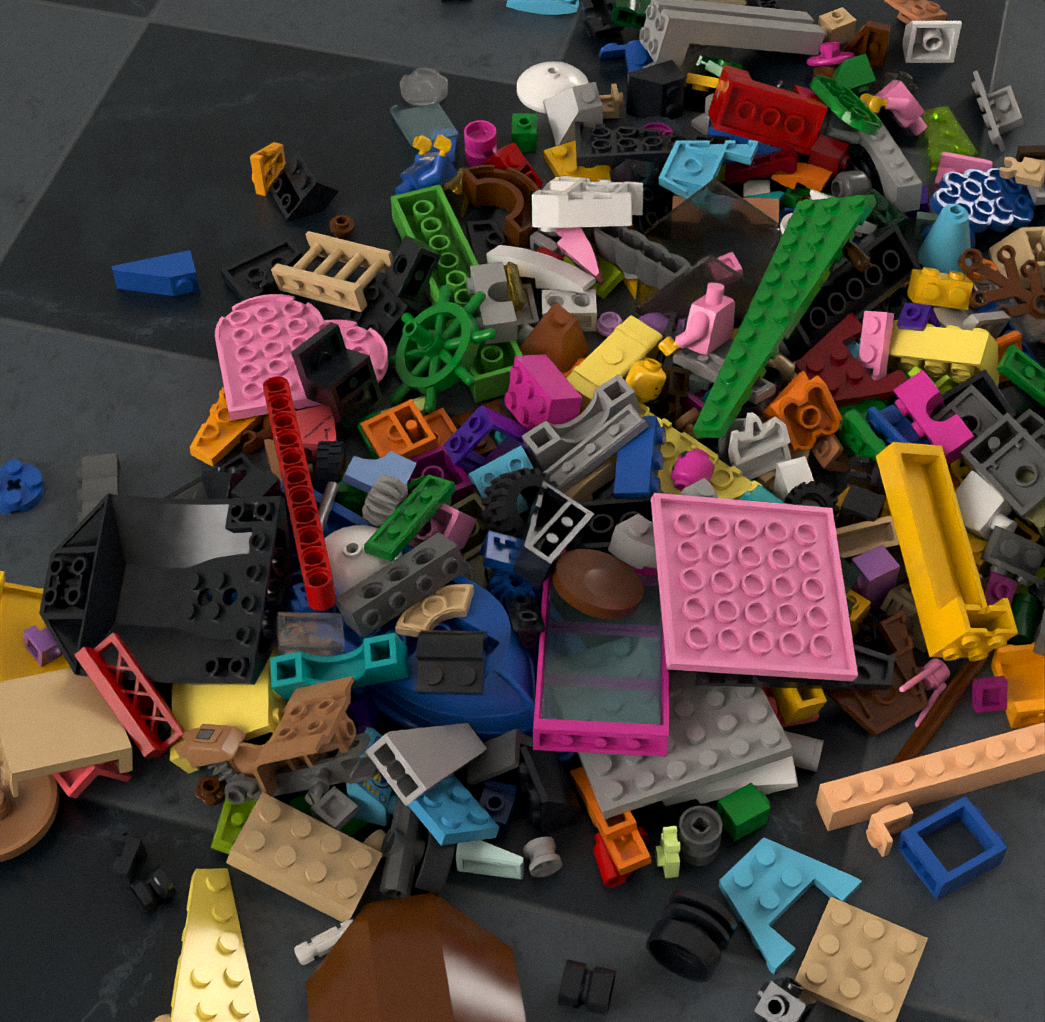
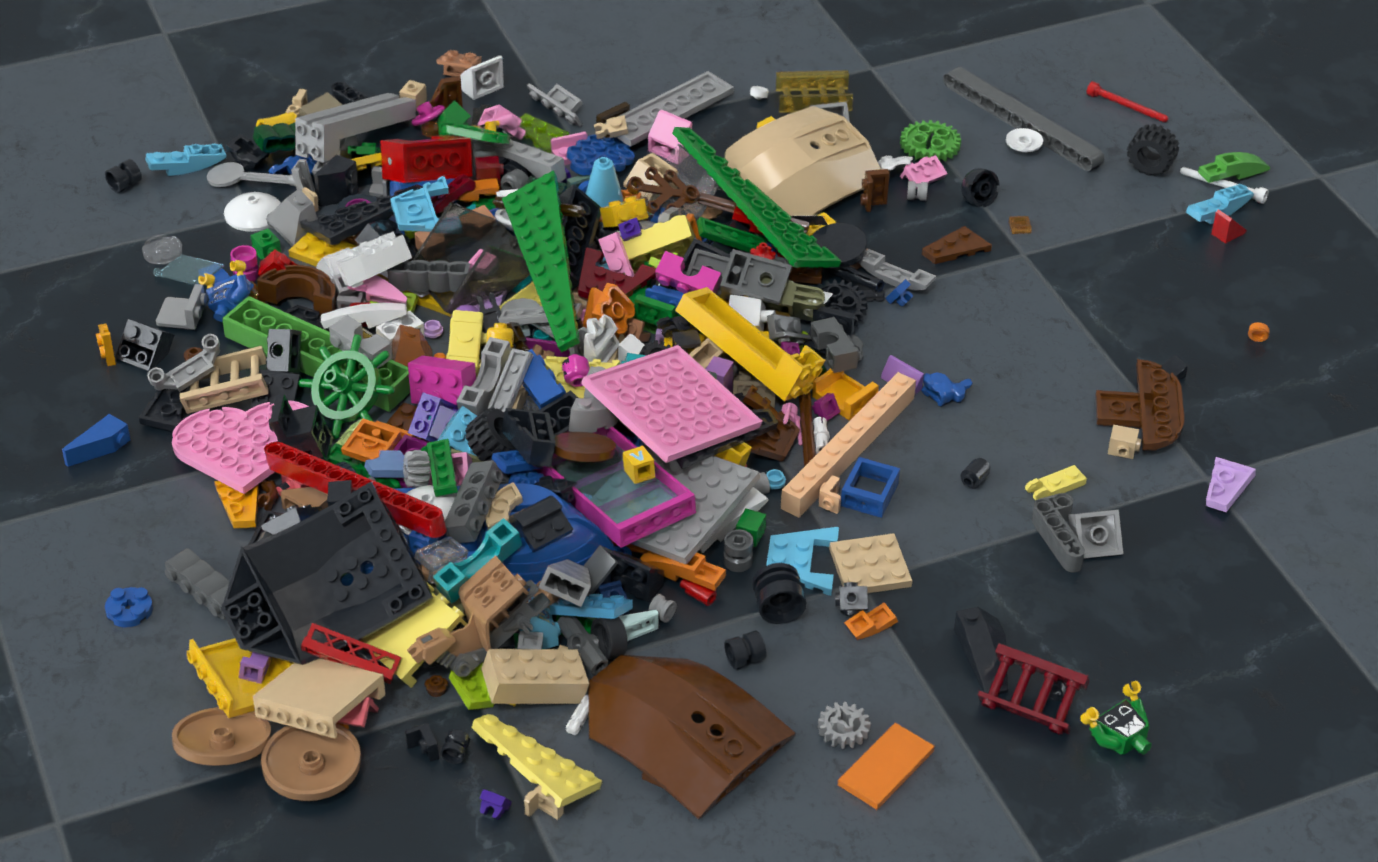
camera: 40 degrees left, 10 degrees down
yellowish green plate [655,826,680,878] -> none
bright pink torso [658,283,735,356] -> none
none -> light grey plate [147,334,220,392]
none -> light grey bracket [156,284,207,329]
none -> light grey piece [207,159,315,192]
none -> dark purple tile [480,789,512,820]
none -> yellow brick [622,446,655,484]
none -> medium azure plate [766,469,786,489]
none -> white pin [813,417,830,454]

